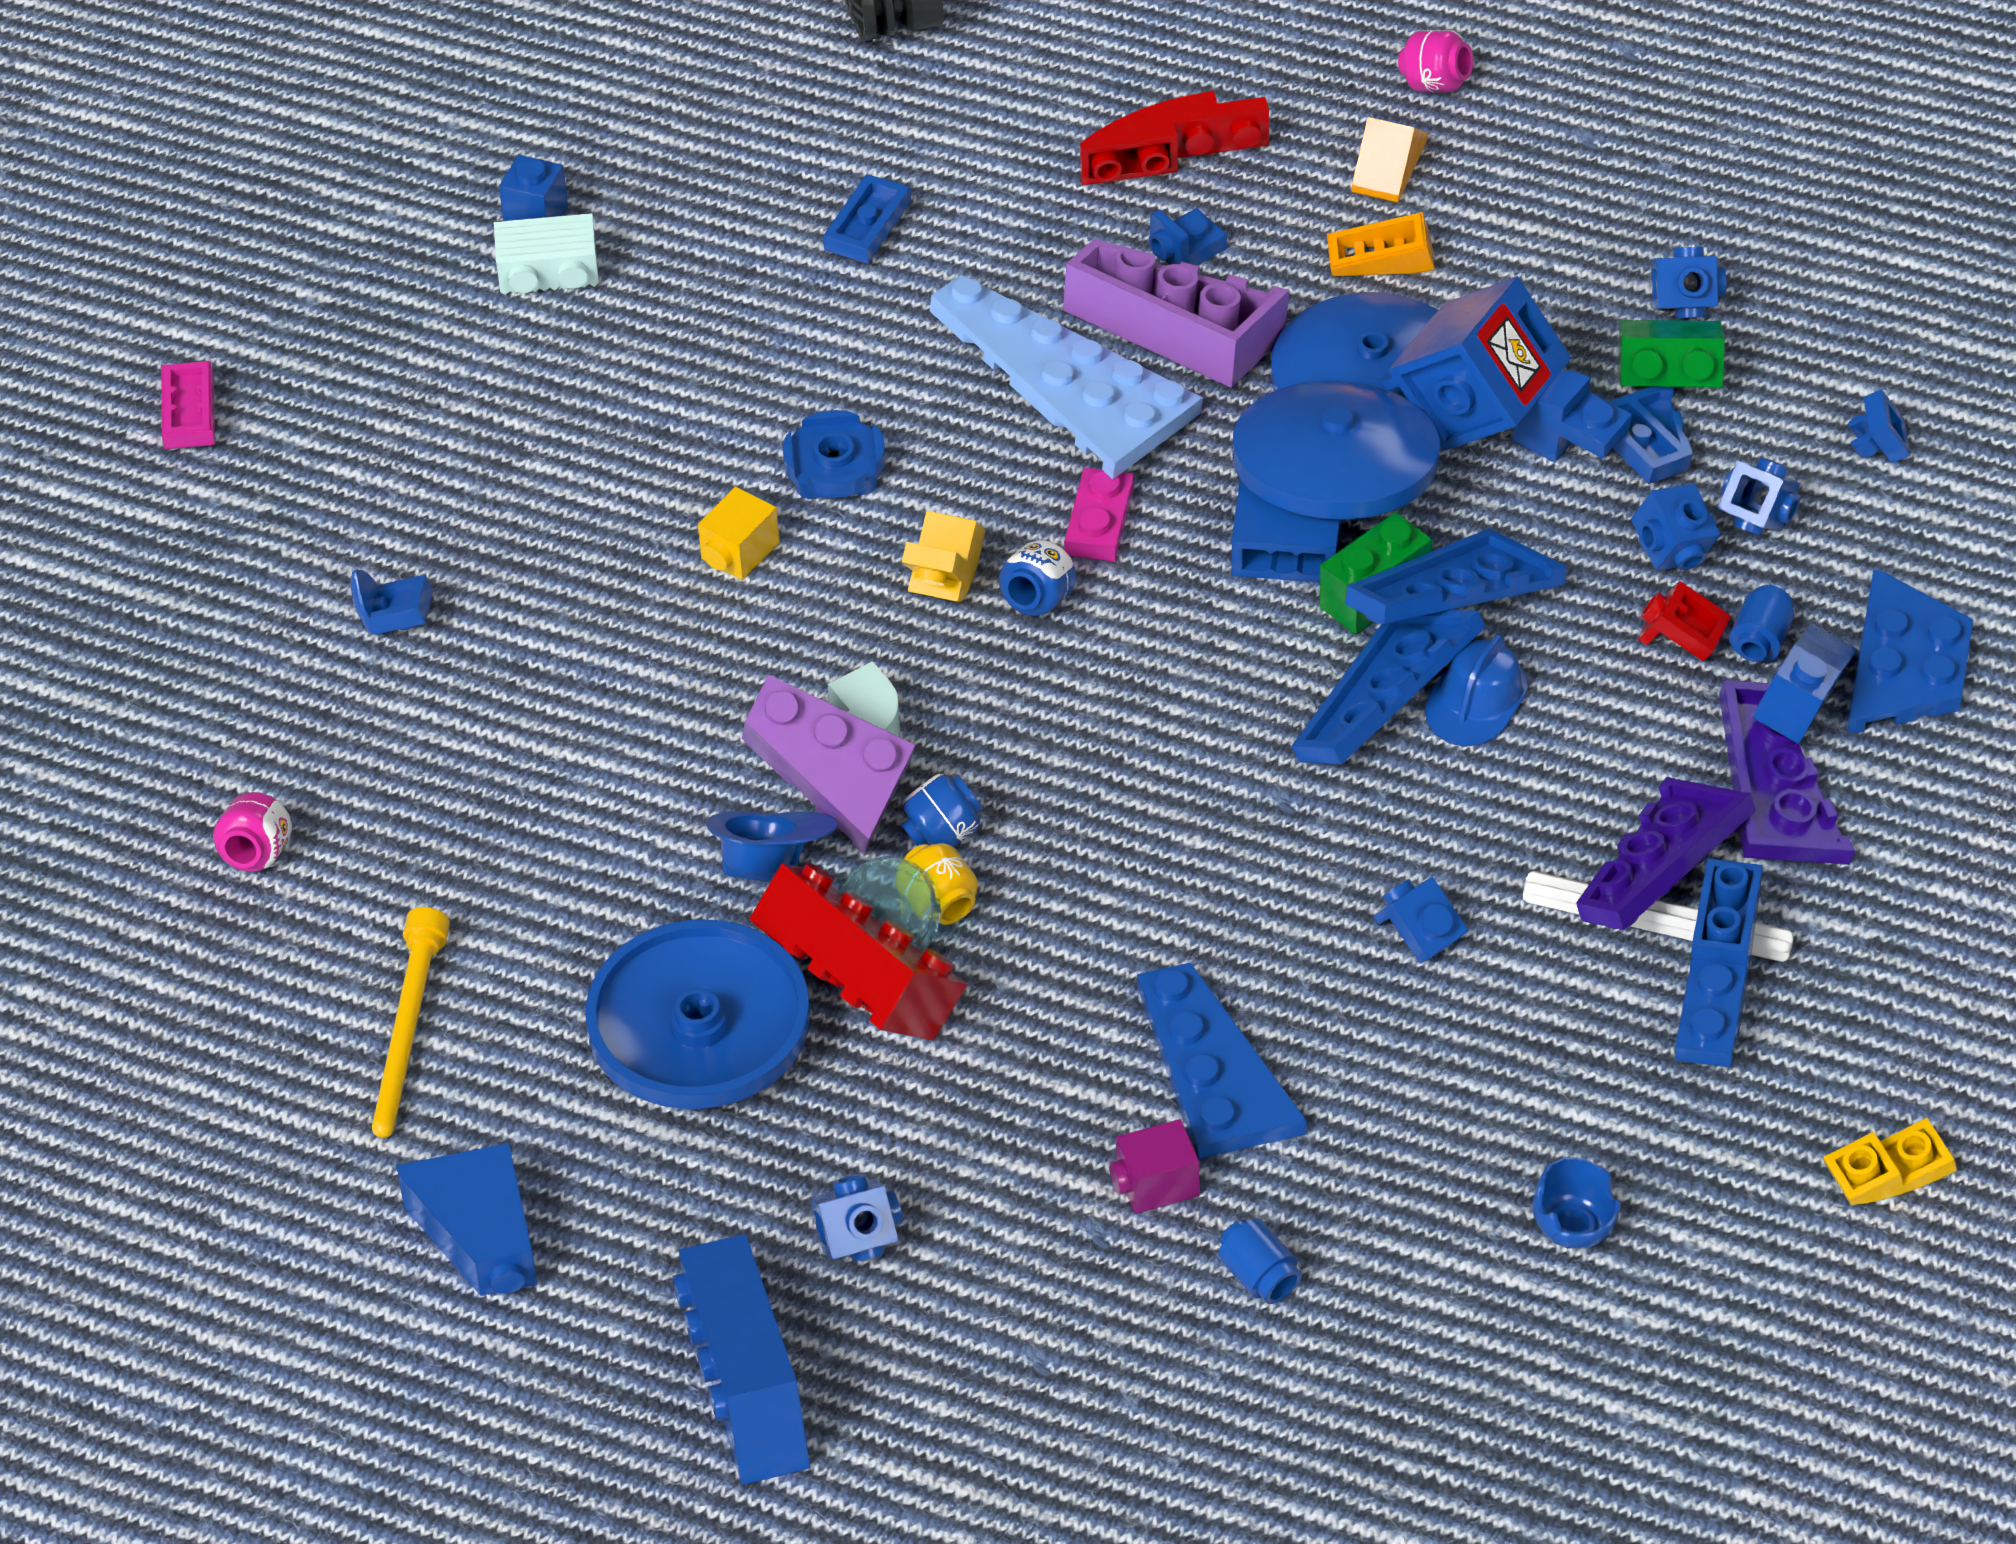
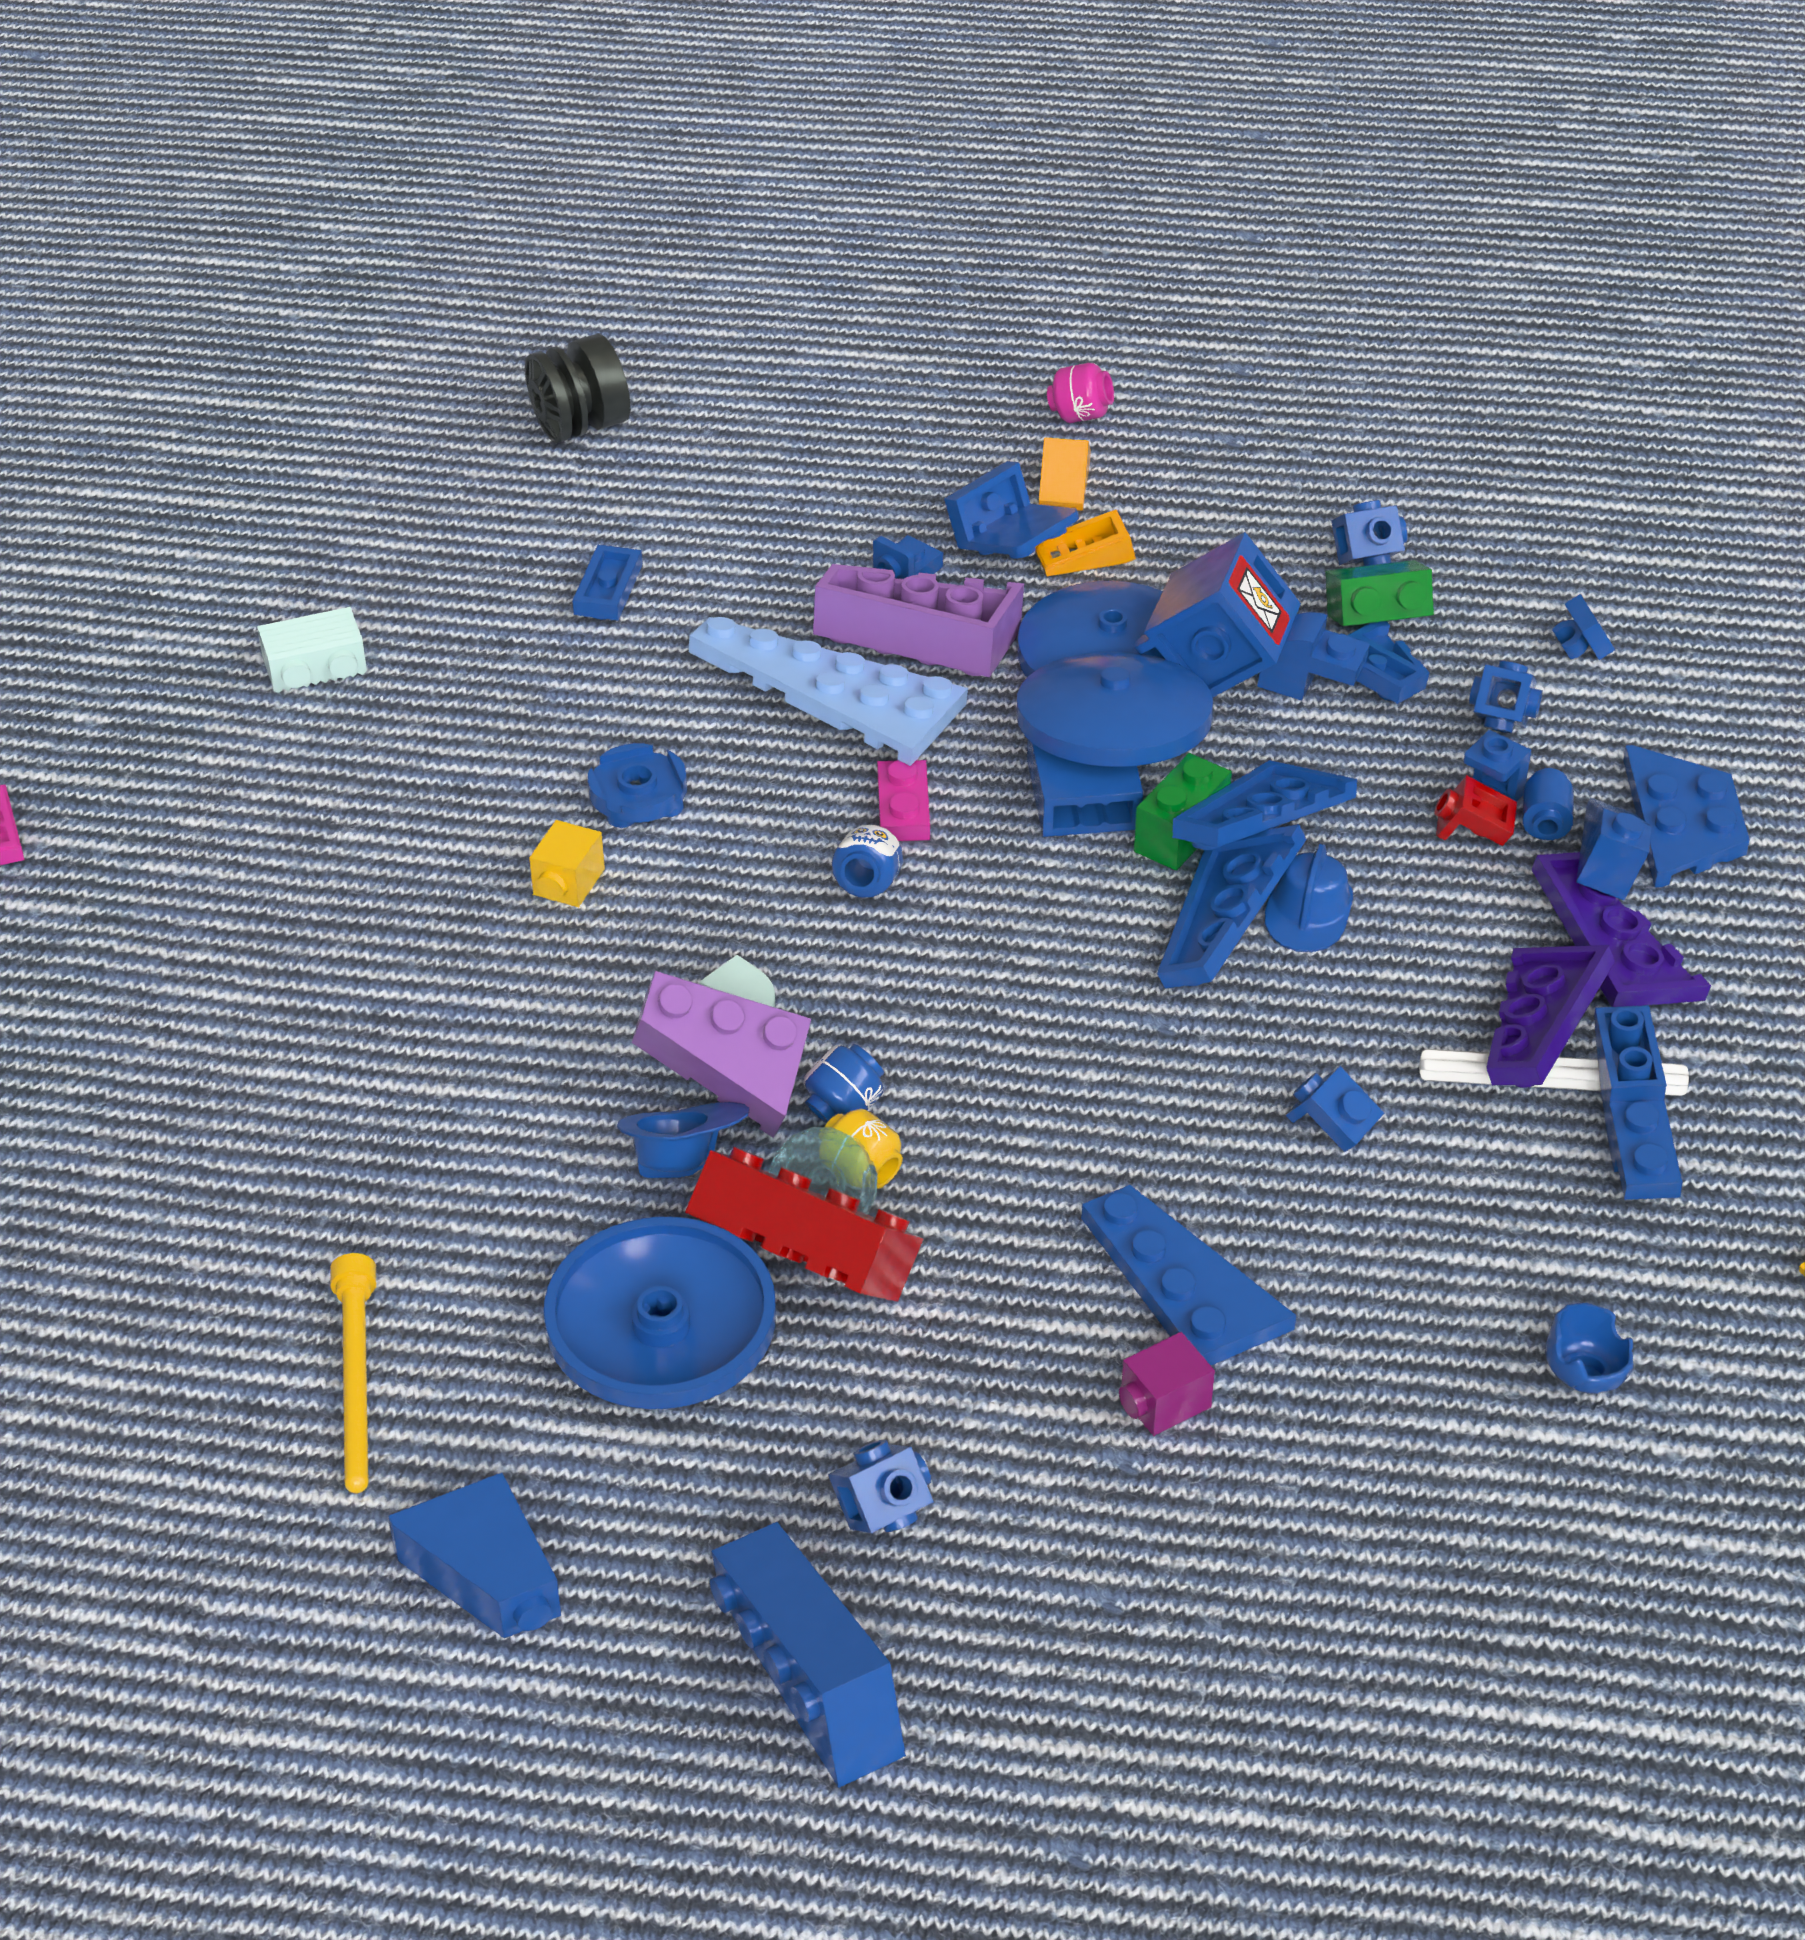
camera: 15 degrees left, 5 degrees down
dark pink head [213,792,292,872] -> none
blue plate [351,569,433,635] -> none
blue brick [499,154,568,221] -> none
yellow brick [902,511,986,602] -> none
red slope [1080,90,1269,186] -> none
blue brick [1218,1218,1302,1304] -> none
blue brick [1631,483,1720,571] -> none
none -> blue bracket [944,461,1079,559]
none -> blue bracket [1463,730,1531,802]

